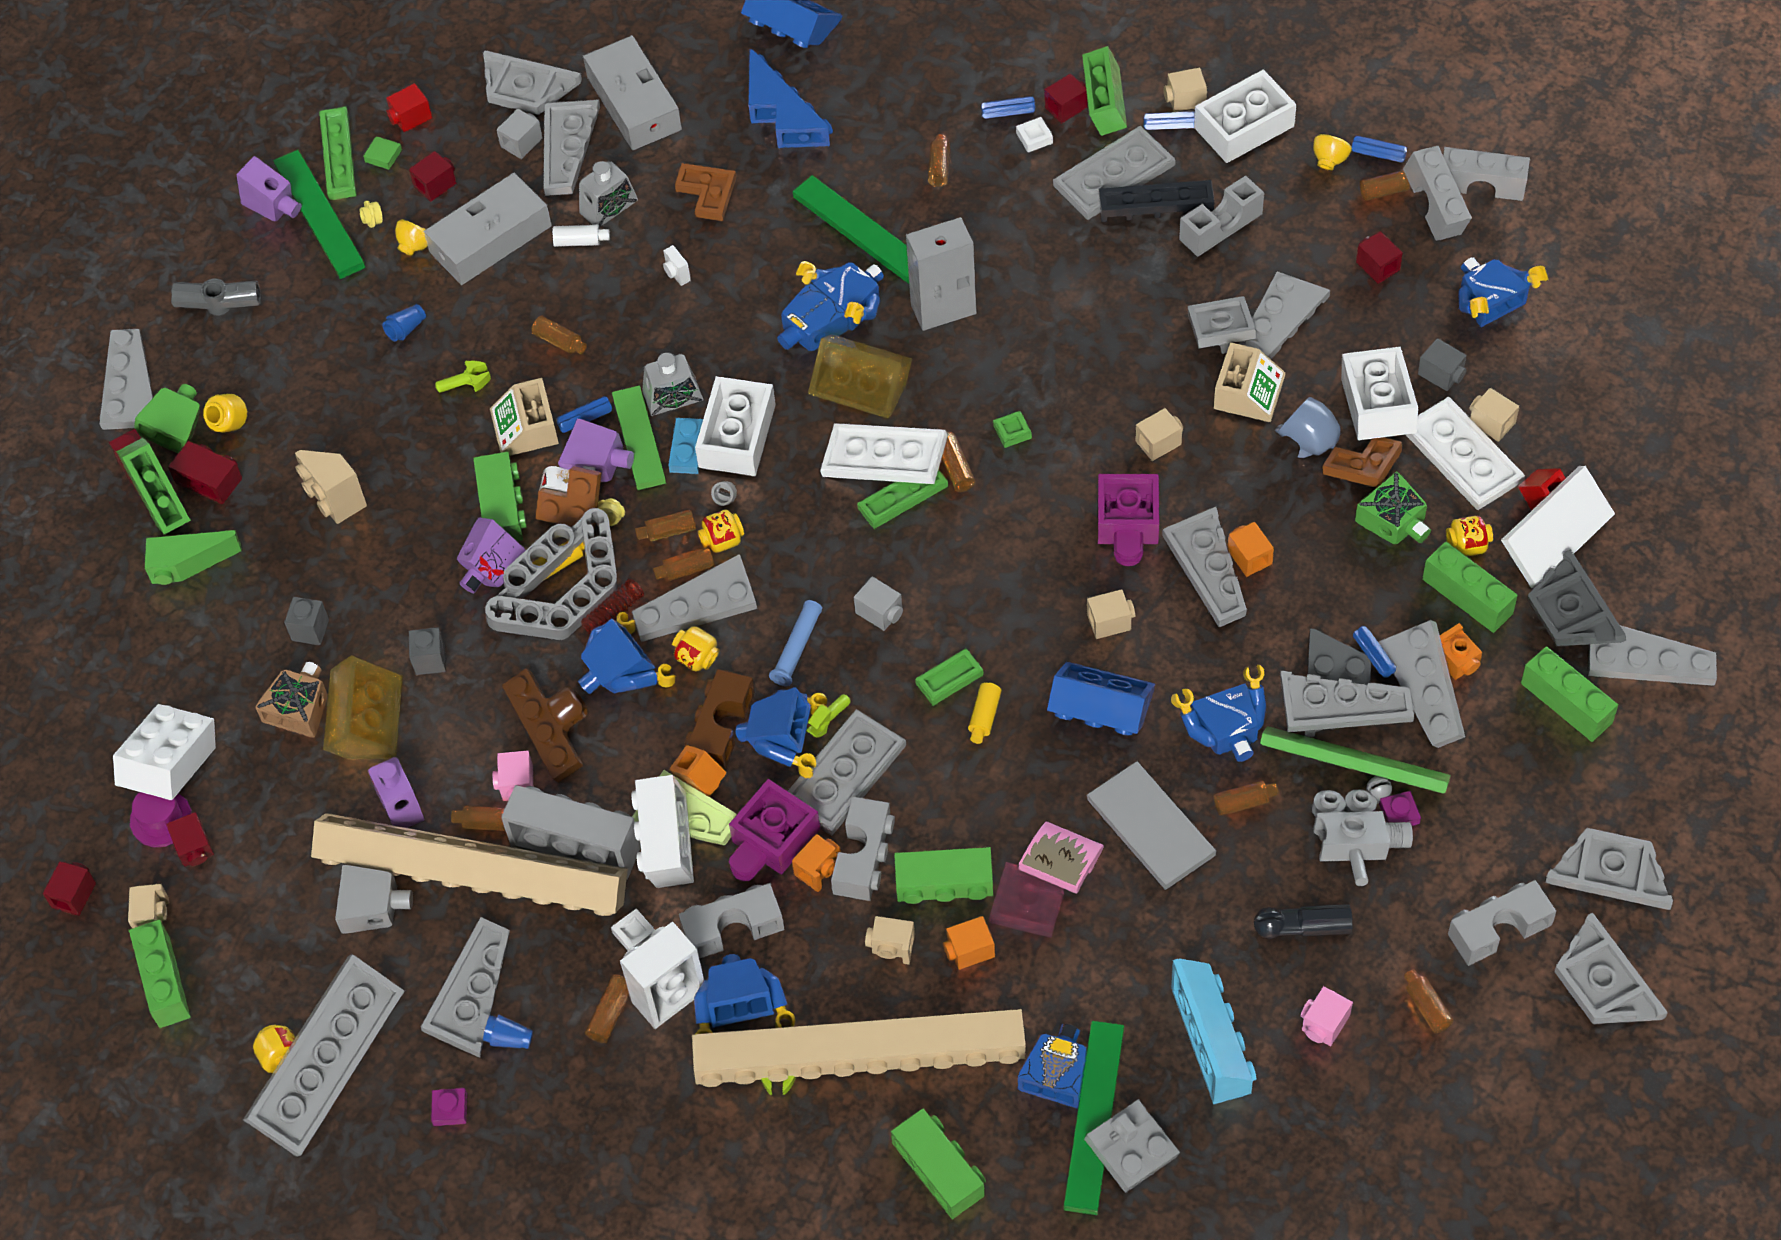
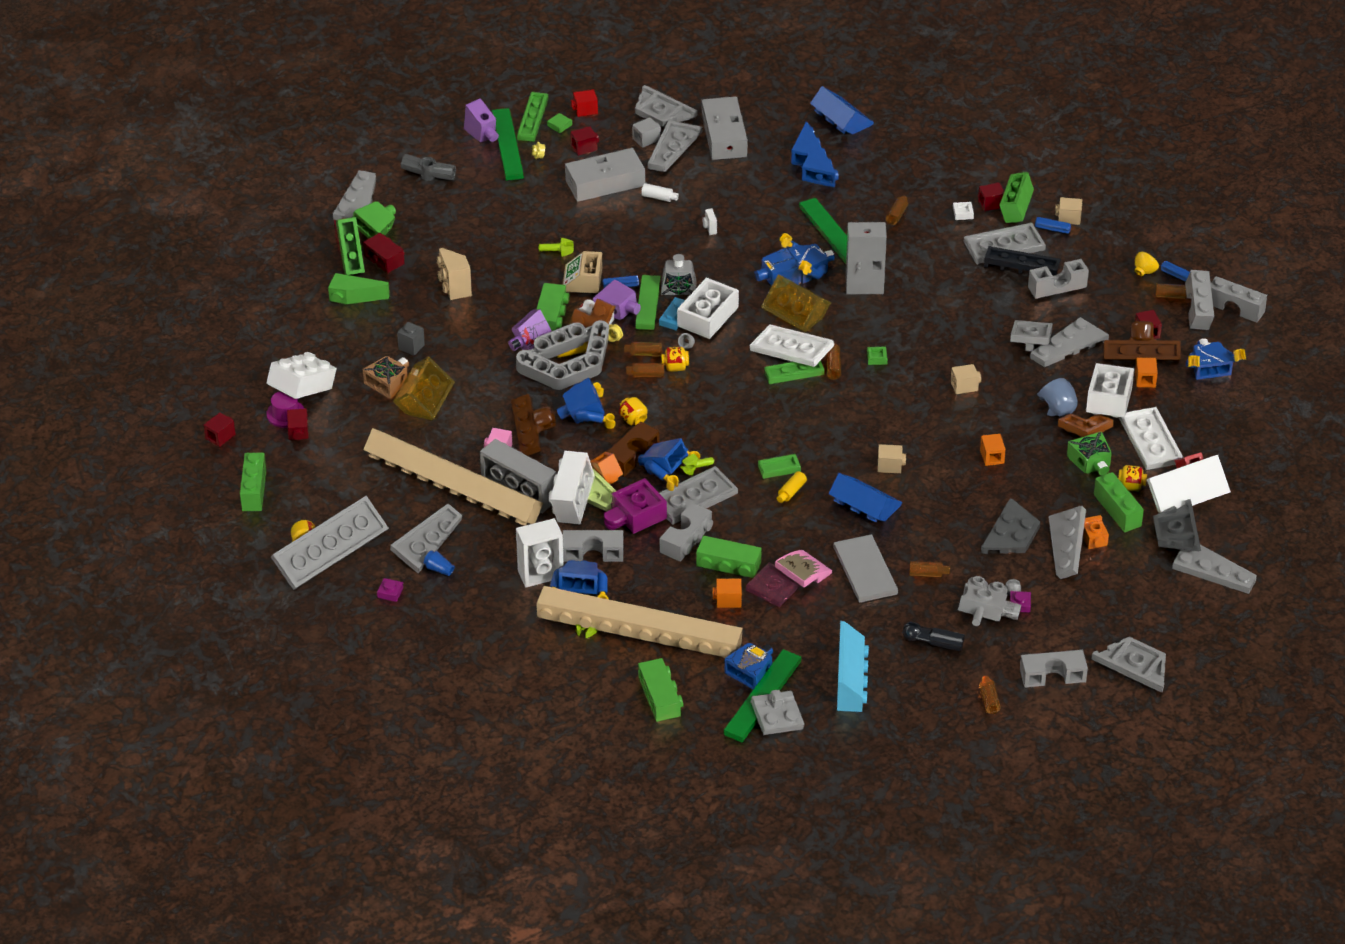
camera: 15 degrees right, 15 degrees down
tan brick [128,884,169,929] -> none
yellow head [203,394,247,432] -> none
light grey torso [335,865,413,933] -> none
medium lavender torso [368,757,425,828] -> none
blue cone [382,304,426,341] -> none
yellow brick [395,219,427,256] -> none
dark grey brick [409,627,446,675] -> none
clear orange cylinder [451,806,505,831] -> none
clear orange cylinder [532,316,587,354] -> none
light grey torso [579,161,638,227] -> none
clear red piece [581,579,644,634] -> none
clear orange piece [585,975,630,1043] -> none
light grey wing [632,554,757,642] -> none
dark orange plate [675,163,736,221] -> none
medium blue pin [769,600,822,687] -> none
orange brick [792,834,841,892] -> none
light grey brick [854,576,903,631] -> none
tan brick [865,916,915,965] -> none
axle [981,96,1035,119] -> none
magenta brick [1098,474,1159,566] -> none
light grey wing [1162,507,1247,627] -> none
blue torso [1171,665,1266,762] -> none
white brick [1194,69,1296,163] -> none
tan slope [1214,342,1286,422] -> none
bright green tile [1260,726,1451,794] -> none
light grey wing [1280,671,1414,732] -> none
bright pink brick [1300,986,1353,1046] -> none
blue axle [1353,626,1396,678] -> none
dark grey brick [1418,338,1467,391] -> none
tan brick [1470,388,1519,442] -> none
bright green brick [1521,646,1618,742] -> none
light grey wing [1554,912,1668,1024] -> none
none -> reddish brown plate [1103,321,1181,360]
none -> orange brick [1135,358,1158,387]

